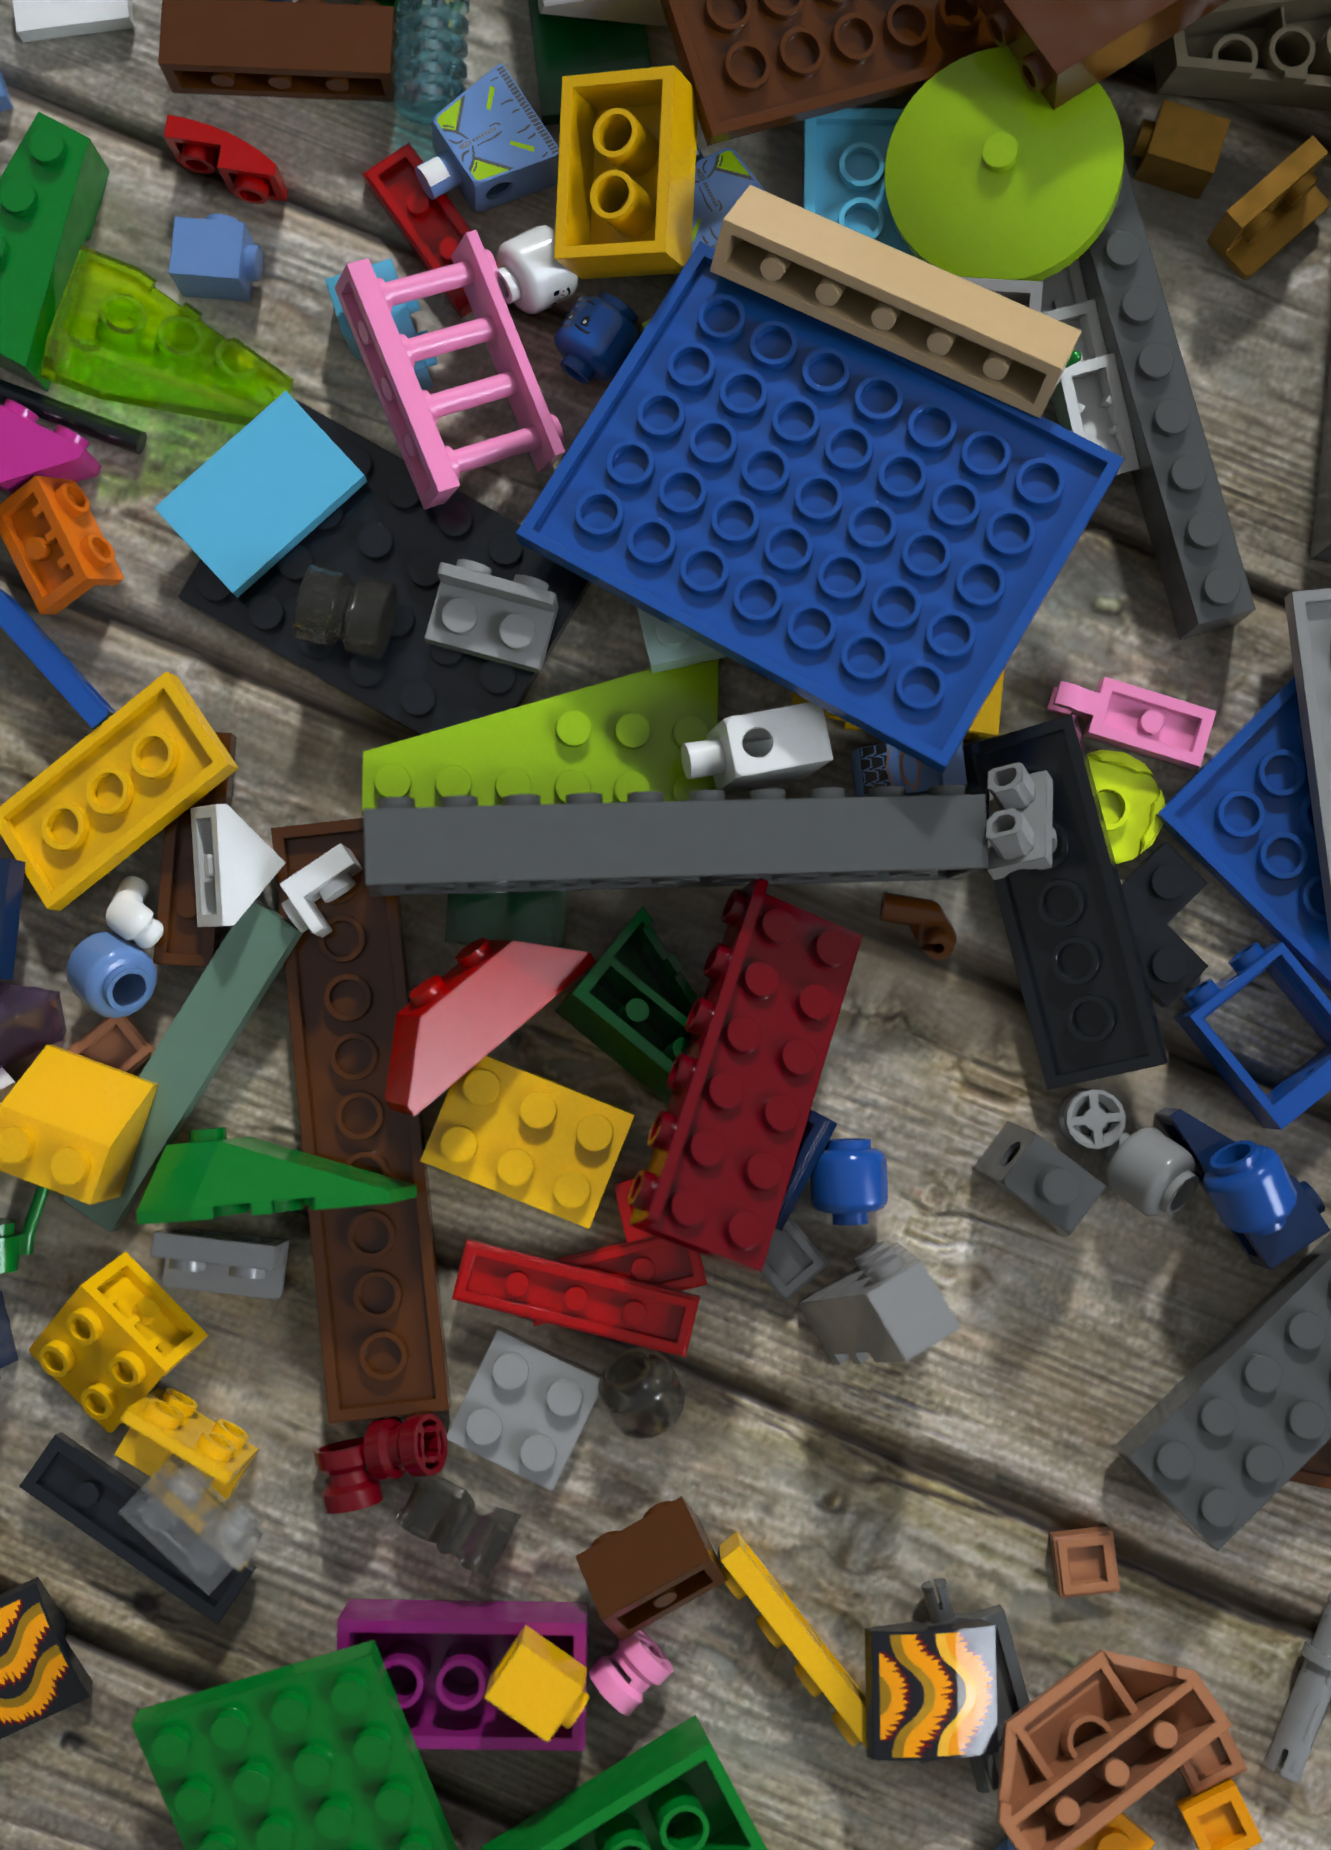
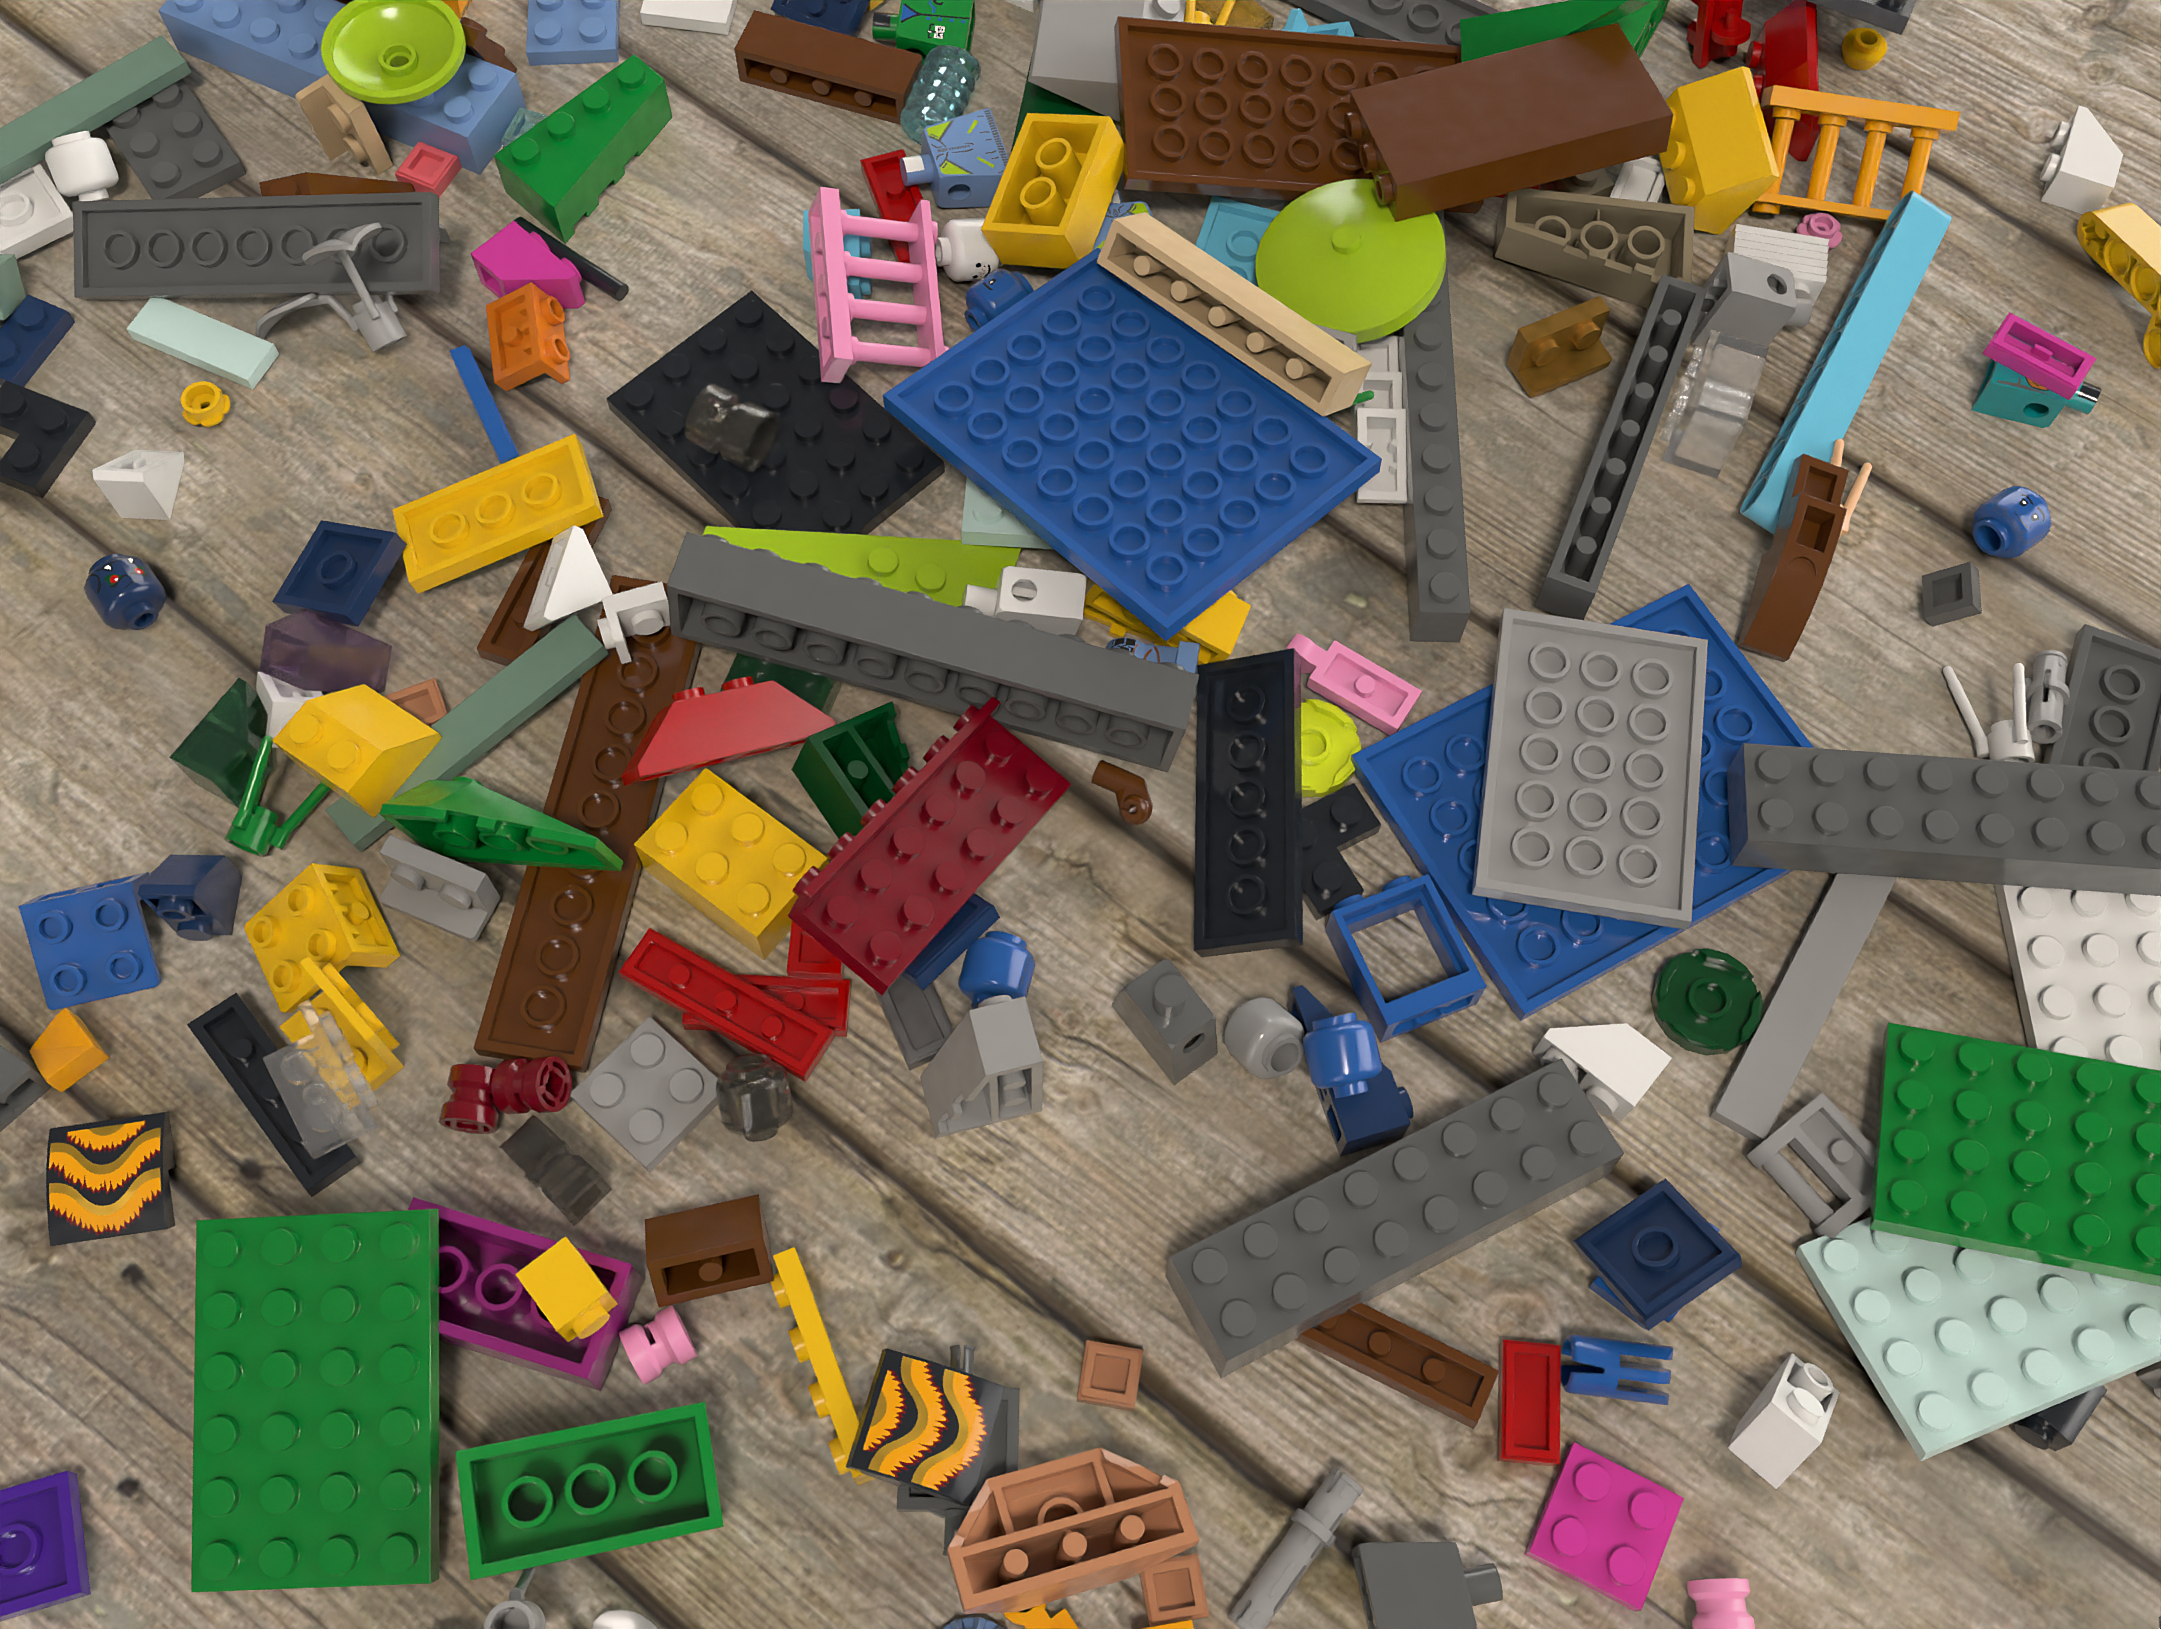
camera: 15 degrees right, 20 degrees down
clear neon green wedge [41,245,294,426] -> none
medium blue head [66,931,157,1019] -> none
white arm [106,876,164,949] -> none
medium azure tile [154,391,368,598] -> none
red slope [164,114,288,204] -> none
medium blue brick [169,213,263,302] -> none
light grey bracket [424,559,559,674] -> none
light grey hips [986,762,1057,880] -> none
light grey wheel [1057,1089,1126,1149] -> none
pearl gold brick [1131,99,1231,199] -> none

